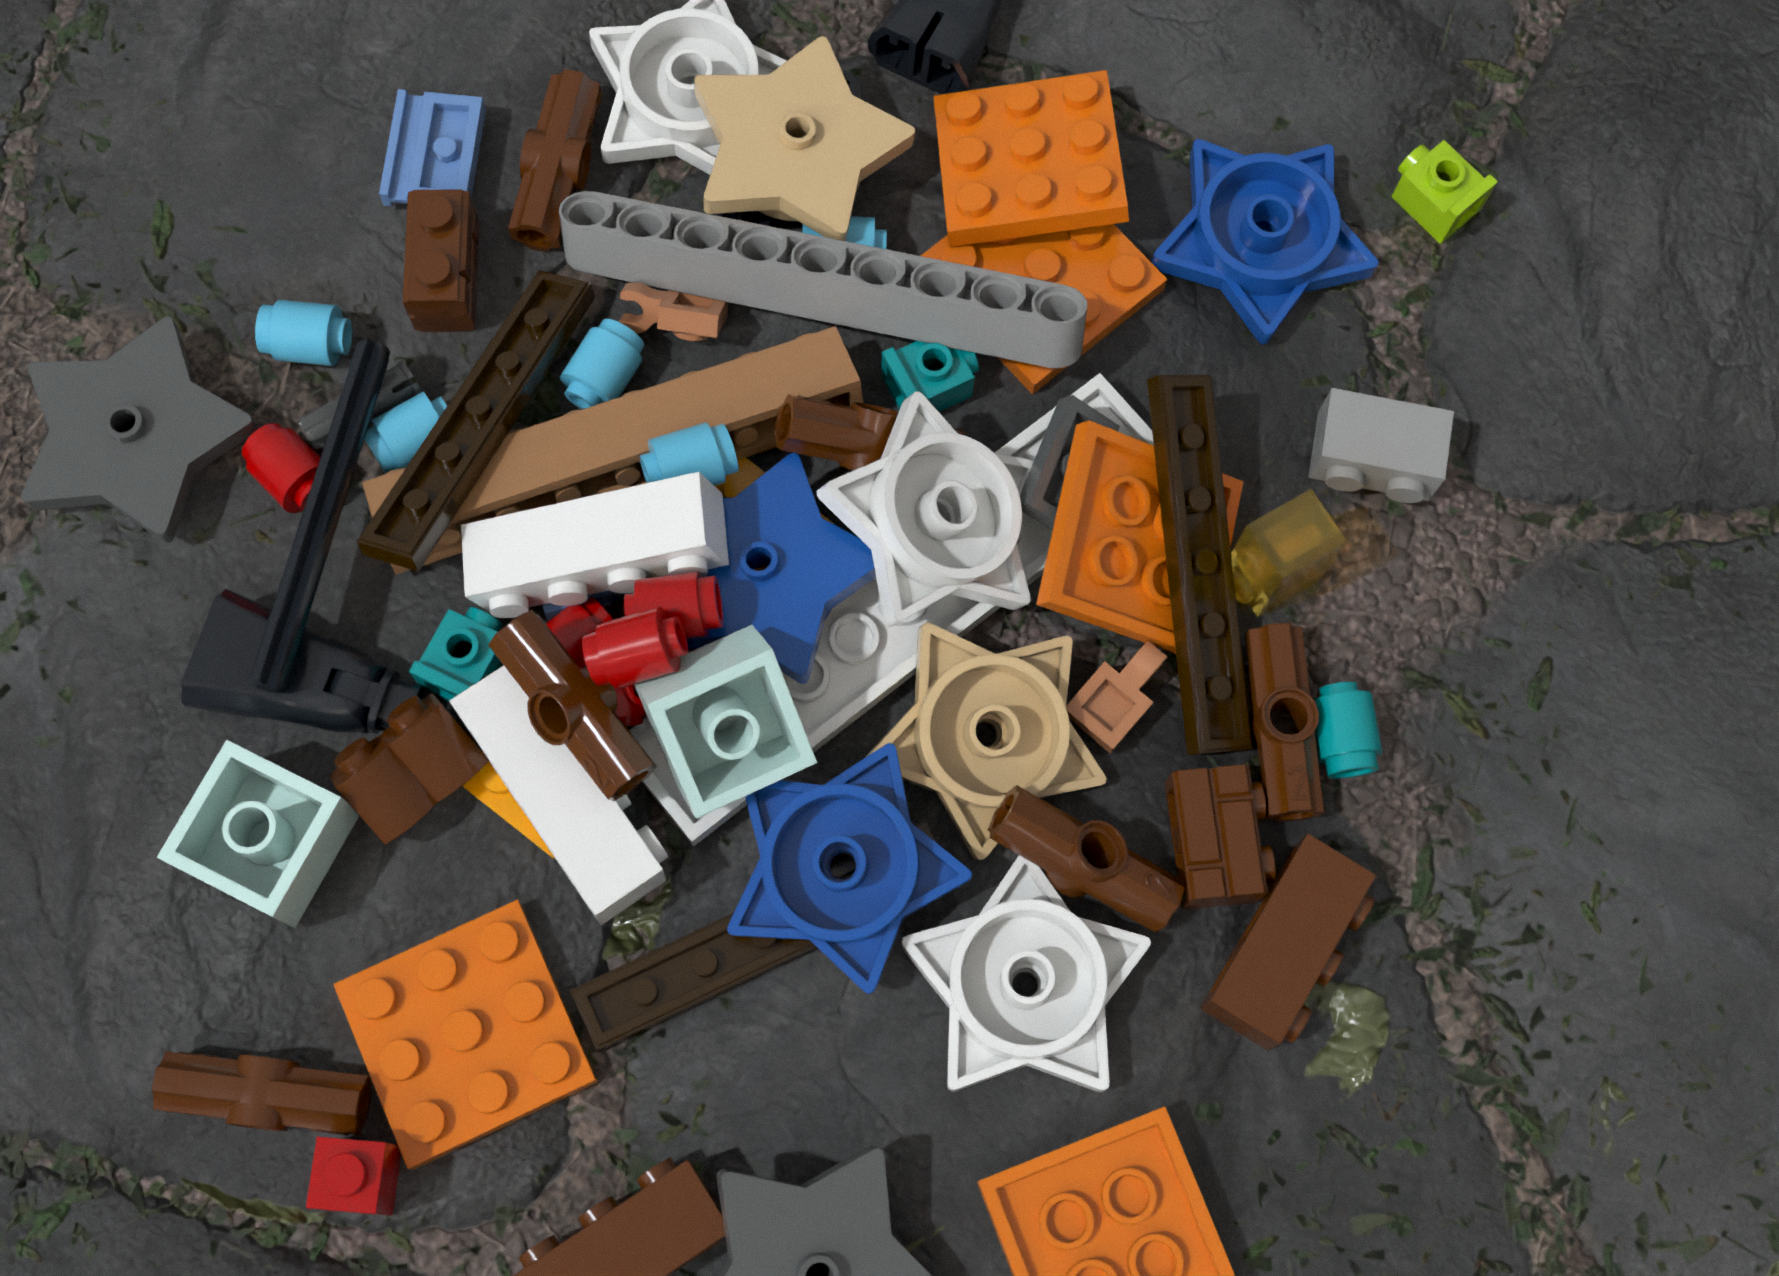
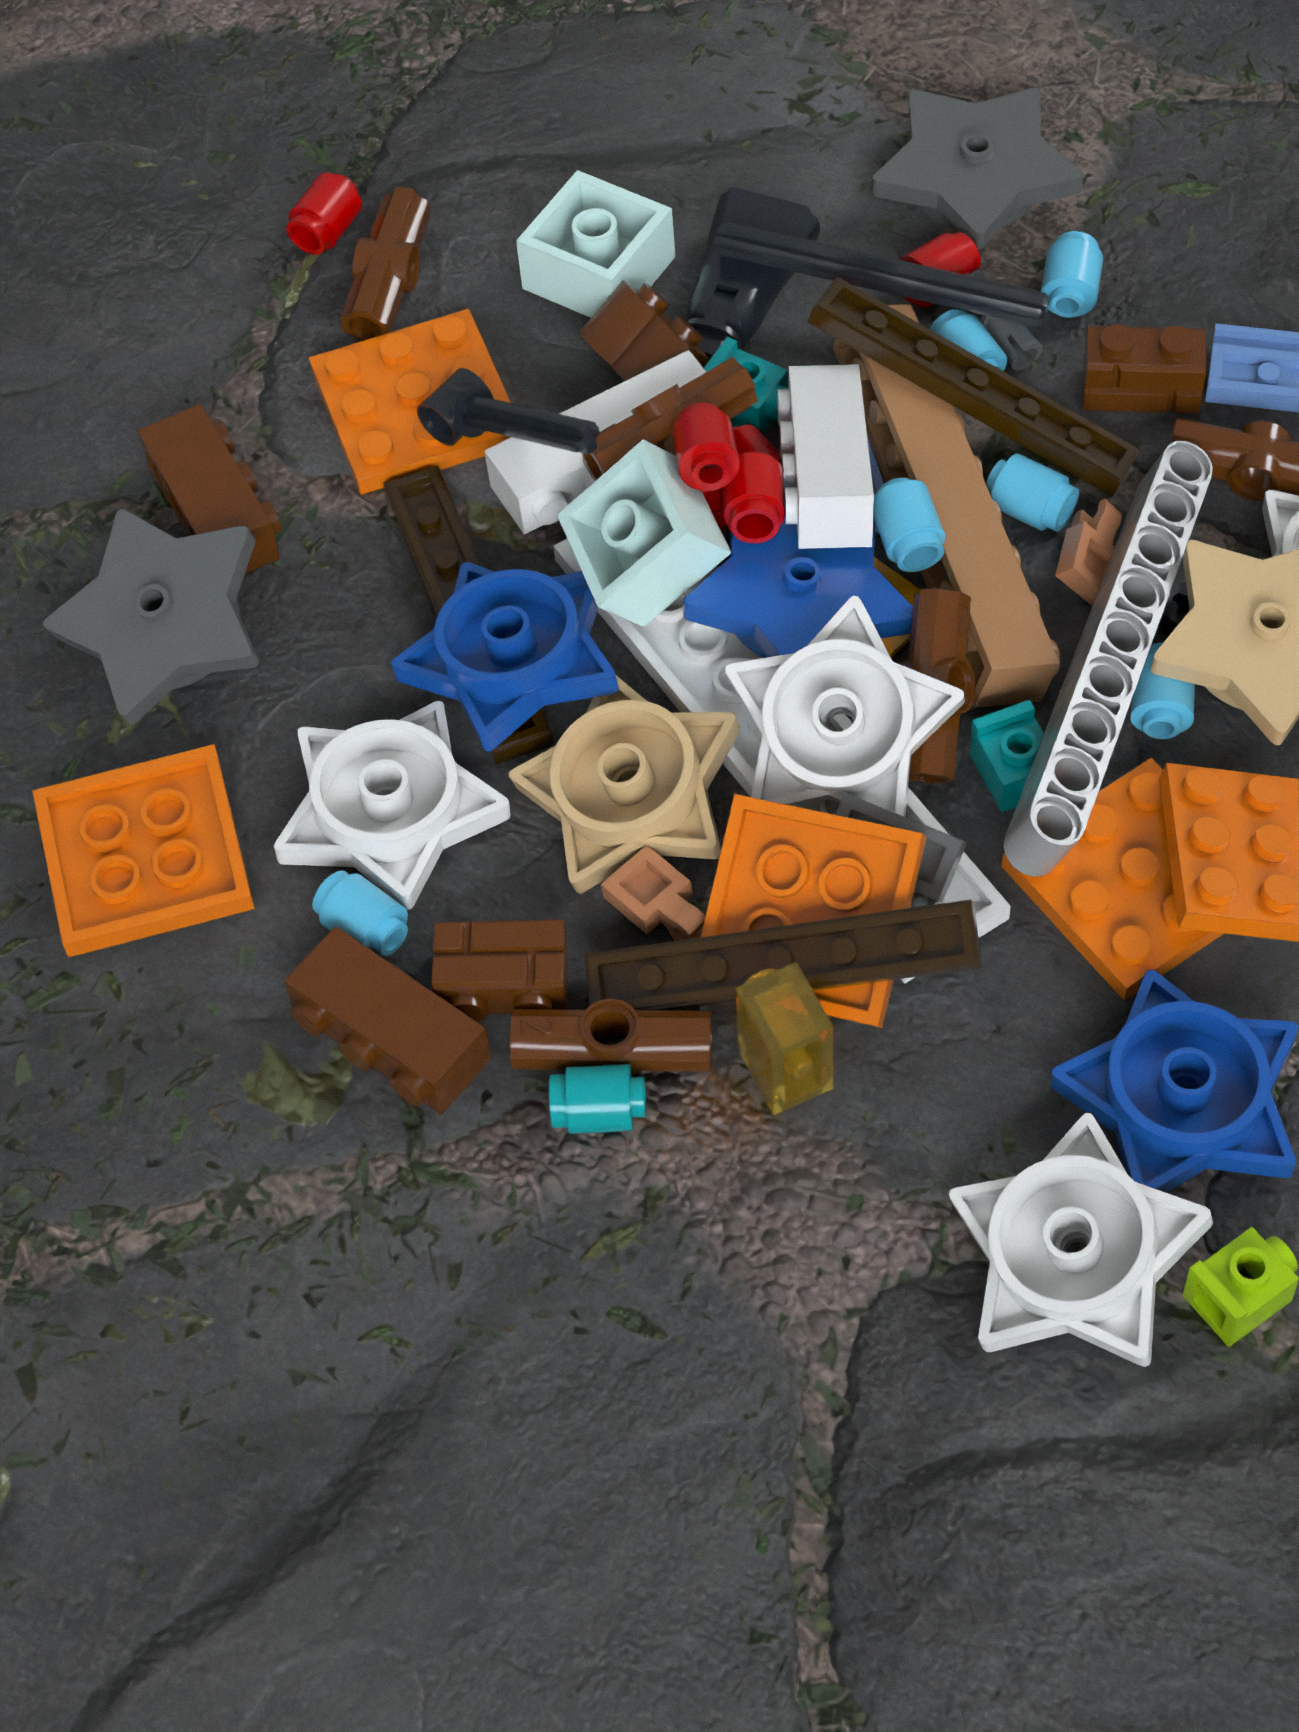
camera: 105 degrees right, 15 degrees down
red brick [306,1137,401,1216] -> none
reddish brown piece [988,785,1185,932] -> none
light grey brick [1308,388,1454,503] -> none
none -> red brick [286,173,362,255]
none -> medium azure brick [312,870,408,957]
none -> black axle [417,368,600,454]
none -> white plate [949,1113,1213,1367]

